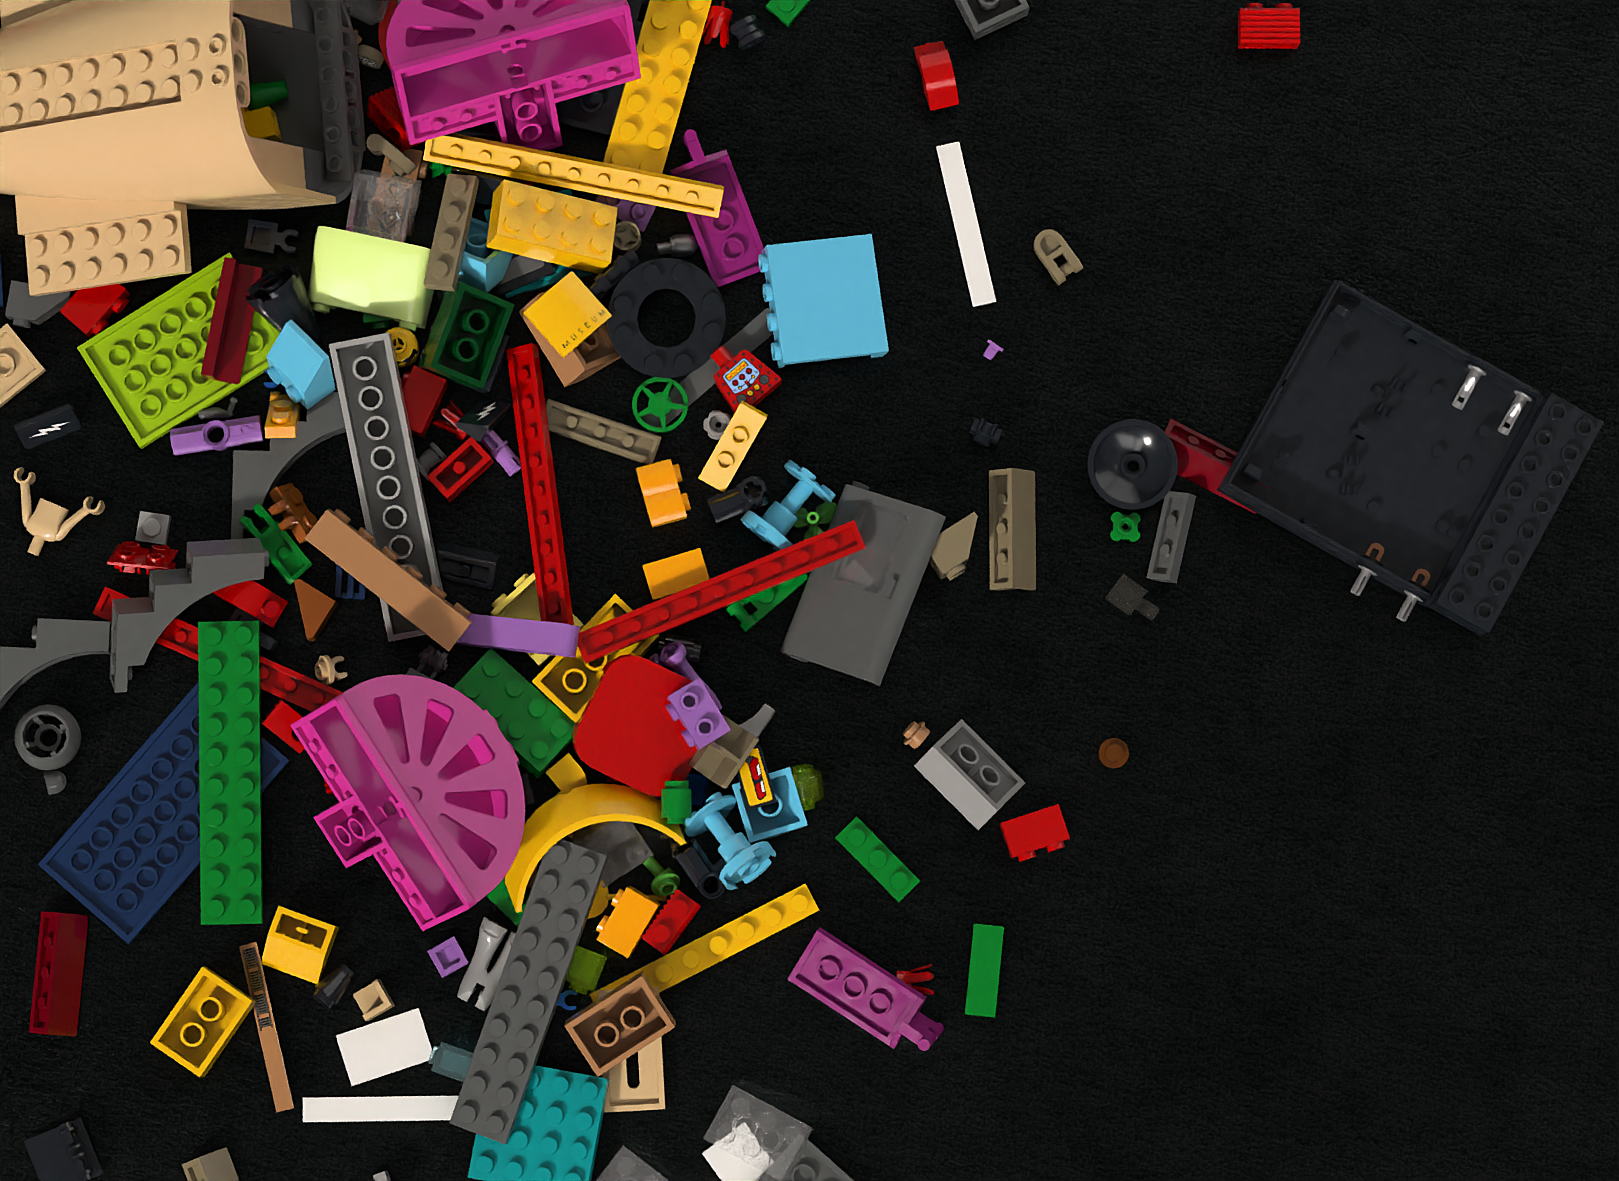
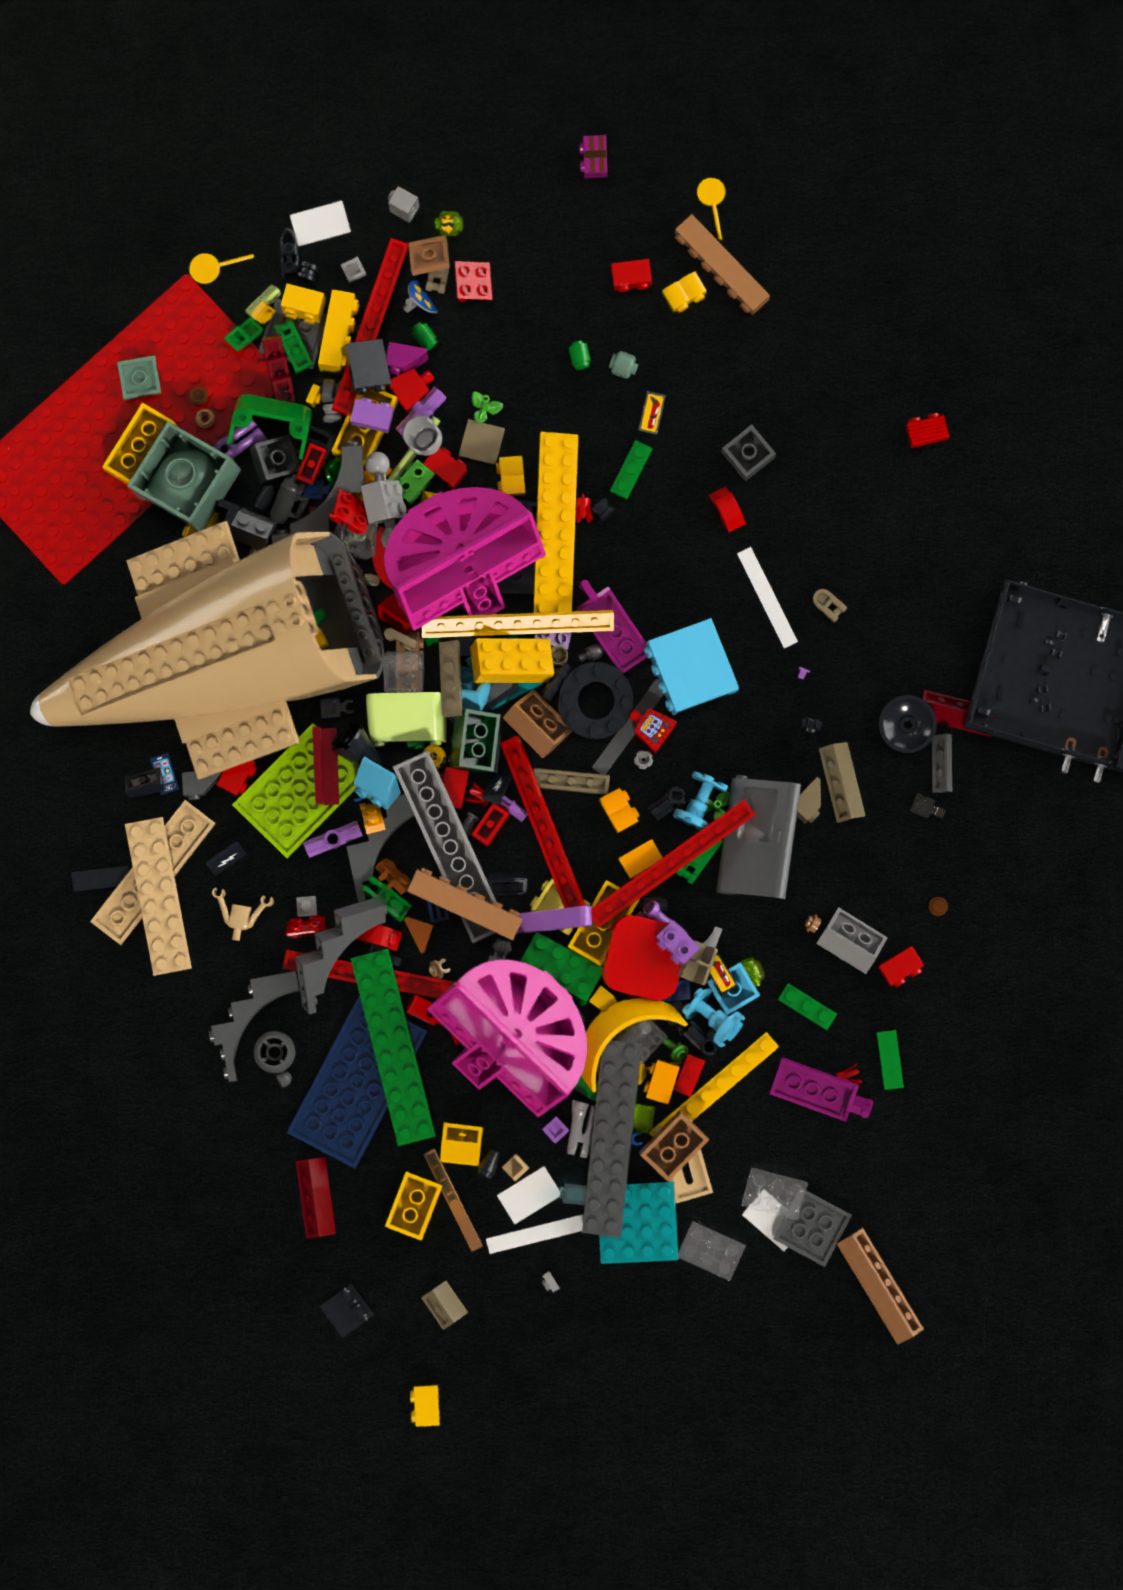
camera: 10 degrees left, 0 degrees up
dark grey piece [198,397,238,420] -> none
yellow slope [523,271,612,358] -> none
green wheel [632,377,688,433] -> none
green brick [661,781,692,824] -> none
yellow plate [698,401,768,492] -> none
green plate [1110,512,1141,542] -> none

